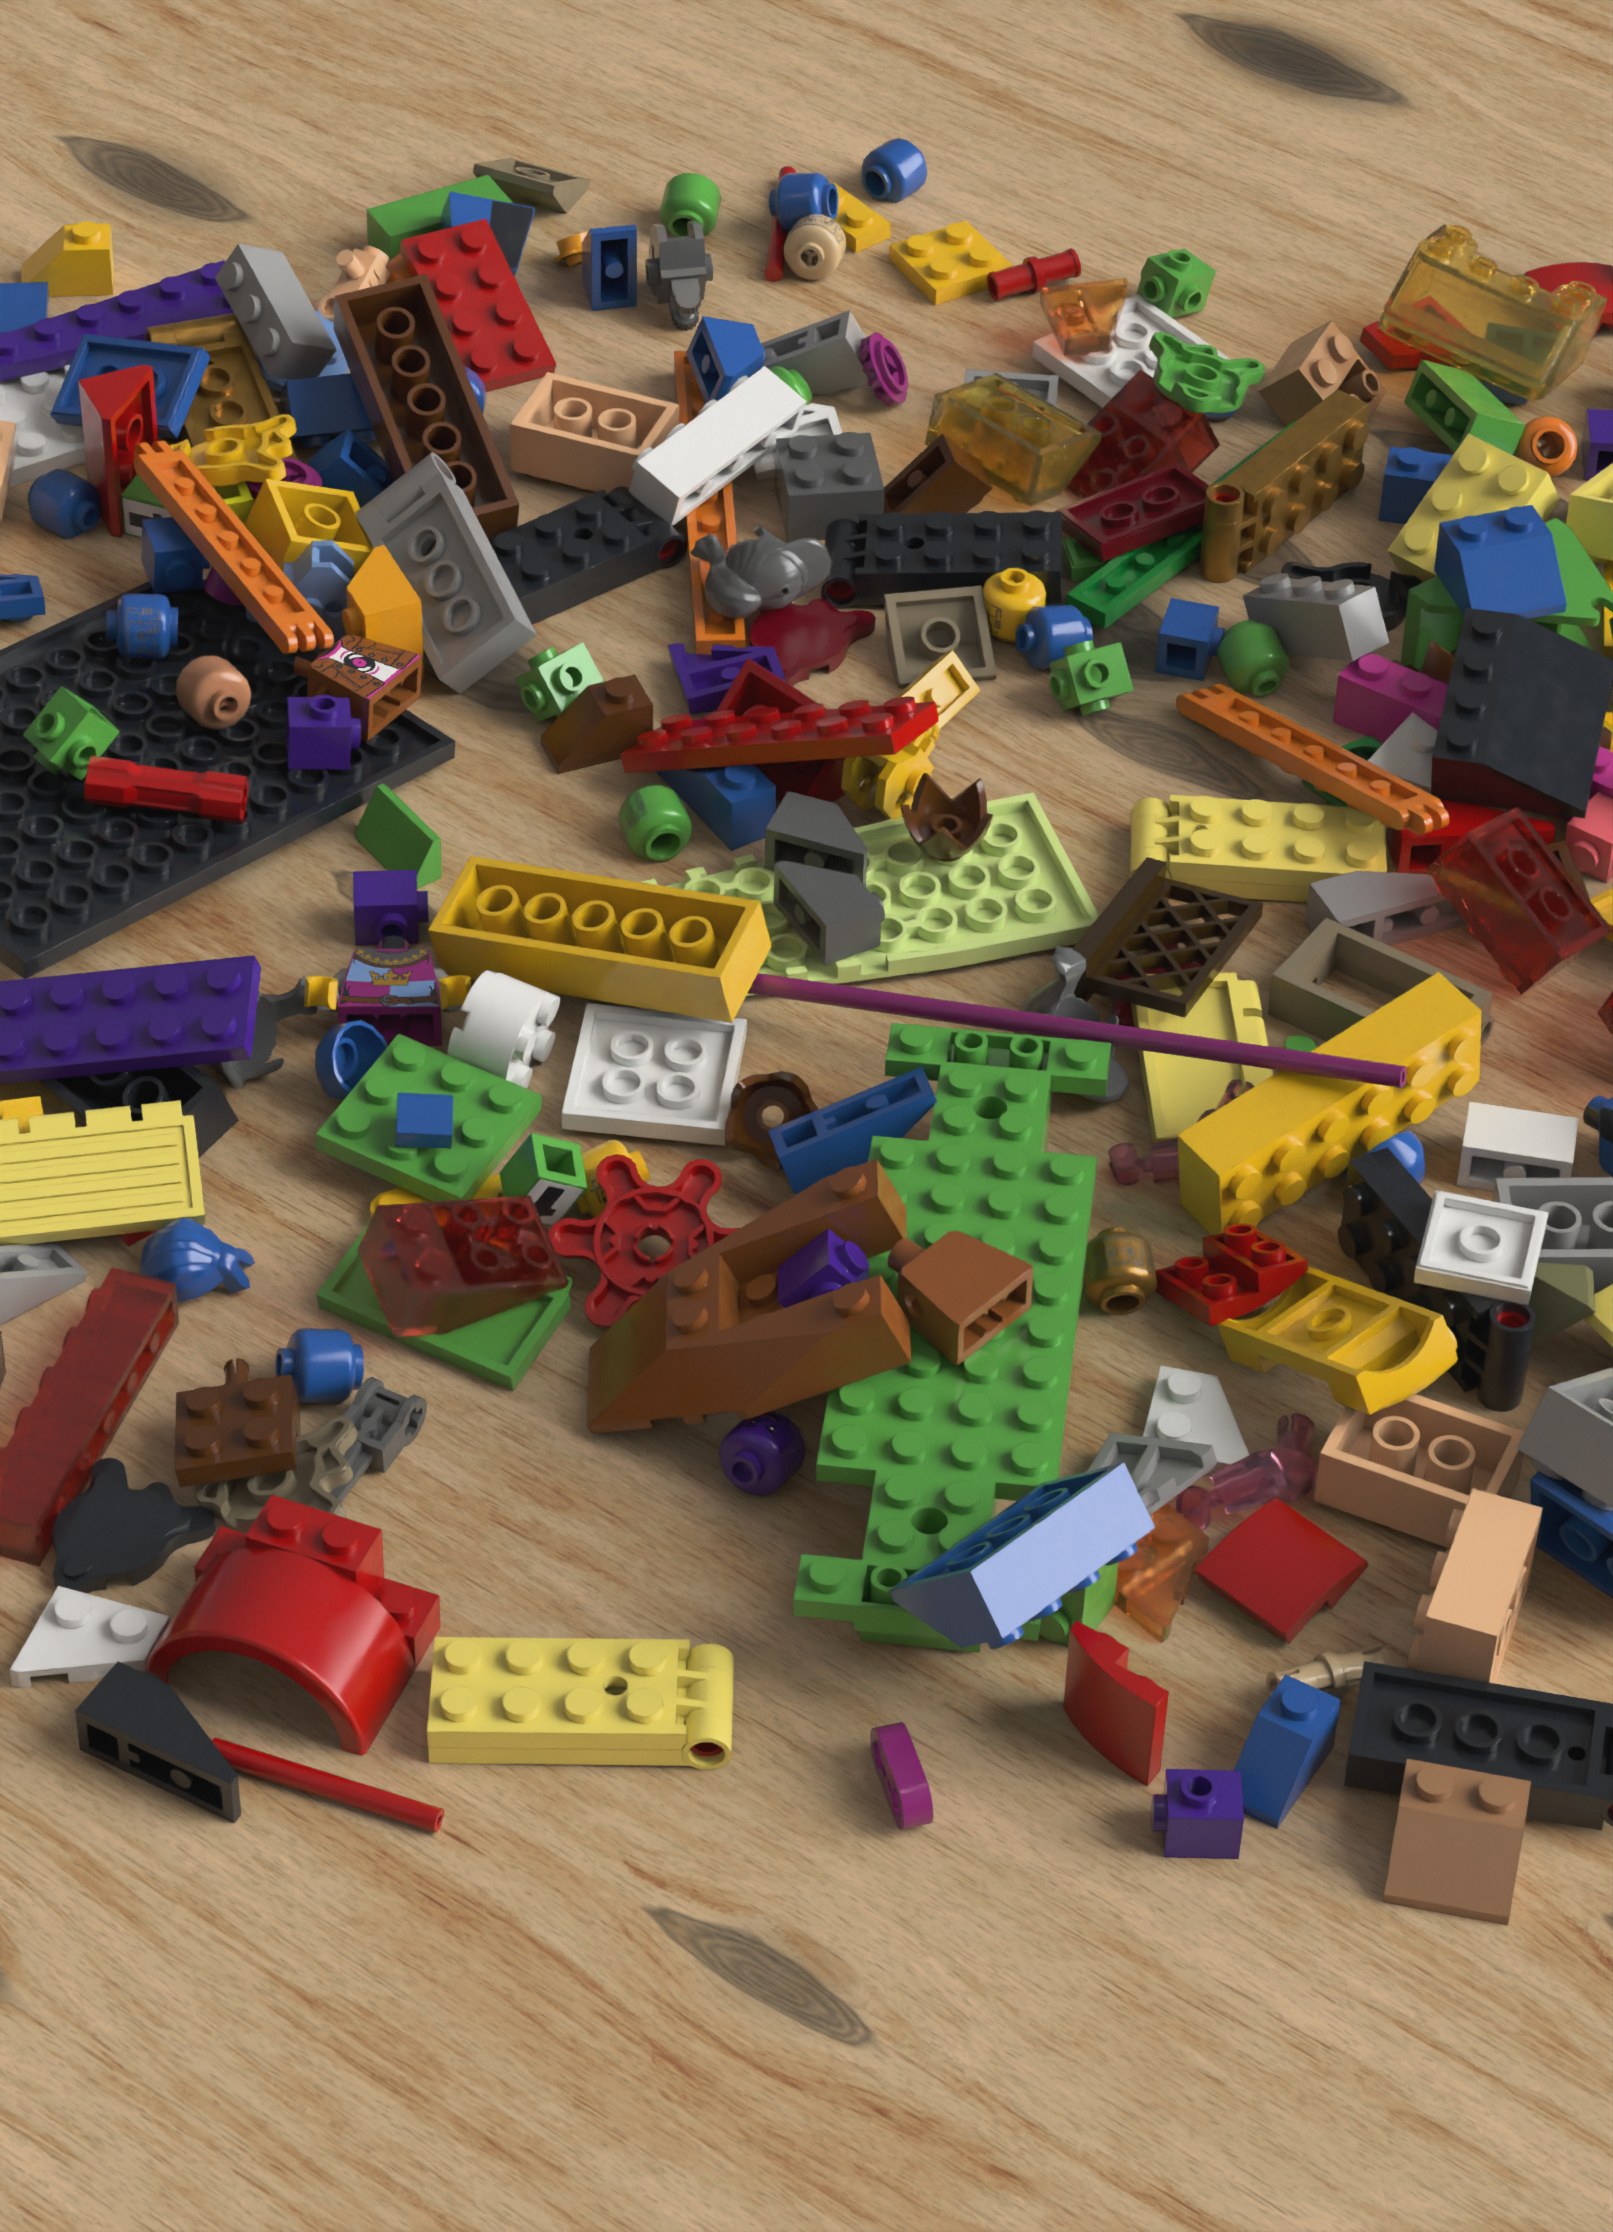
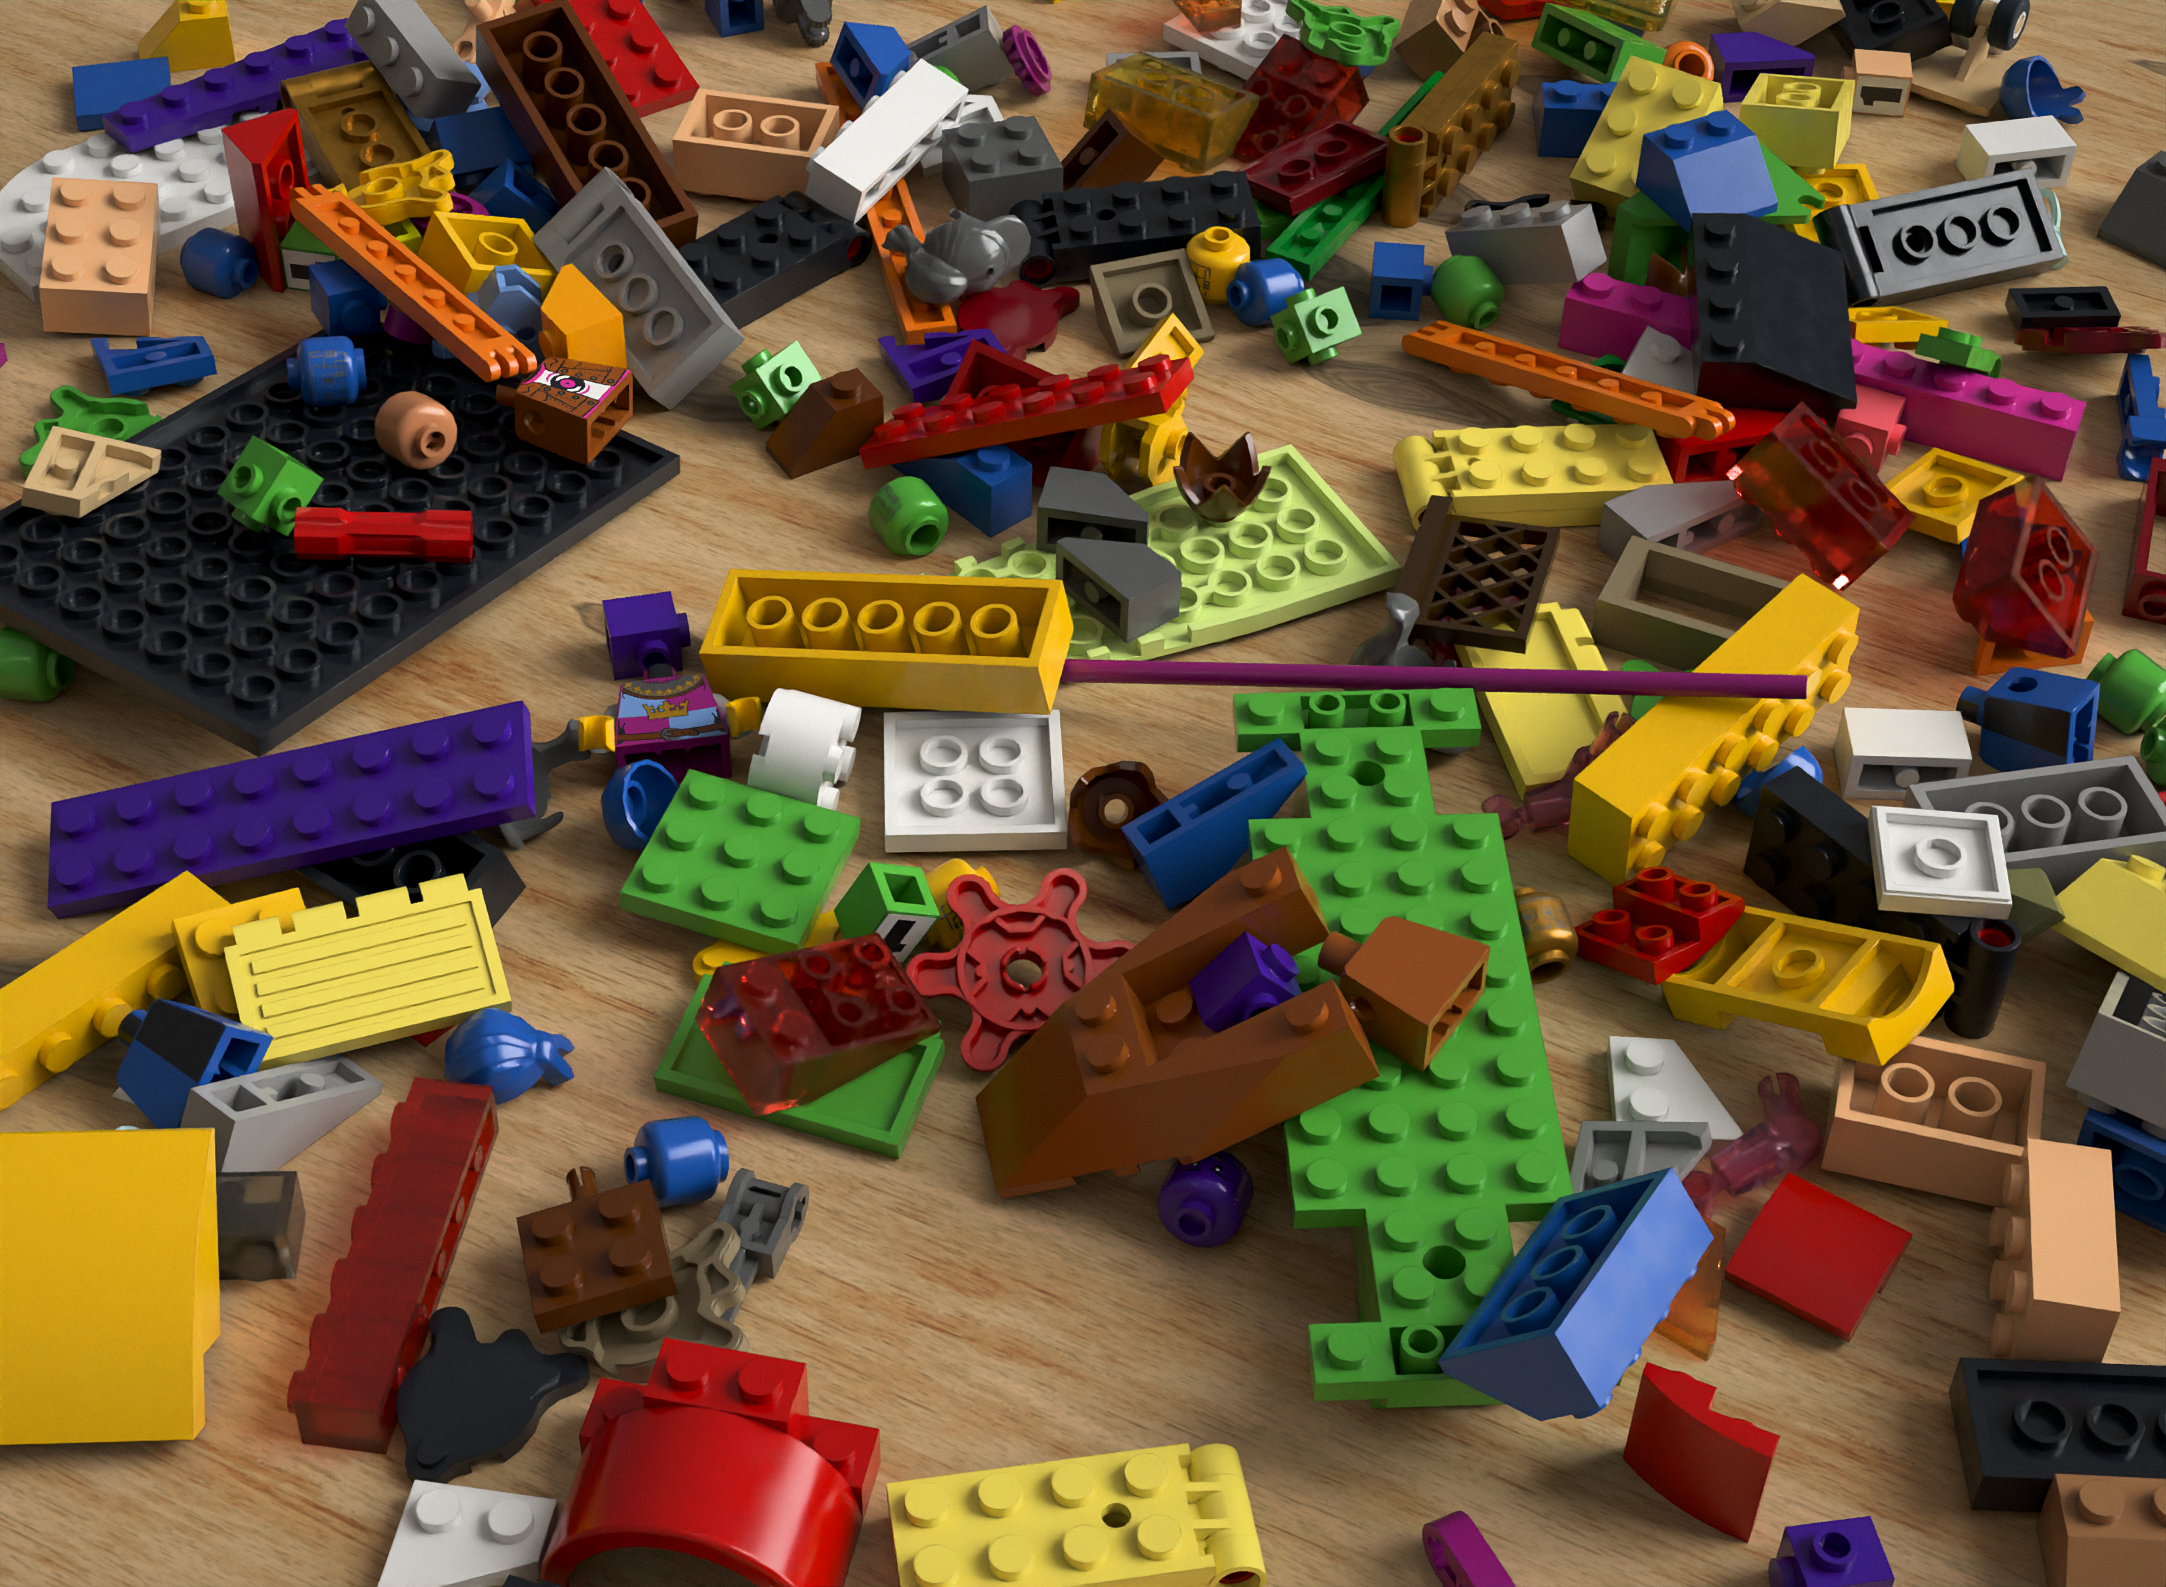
camera: 10 degrees left, 0 degrees up
blue tile [50,334,210,439] -> none
dark purple brick [286,695,361,770] -> none
bright green slope [355,784,442,889] -> none
blue tile [395,1093,453,1149] -> none
blue slope [1234,1674,1341,1829] -> none
tan pin [1266,1643,1392,1699] -> none

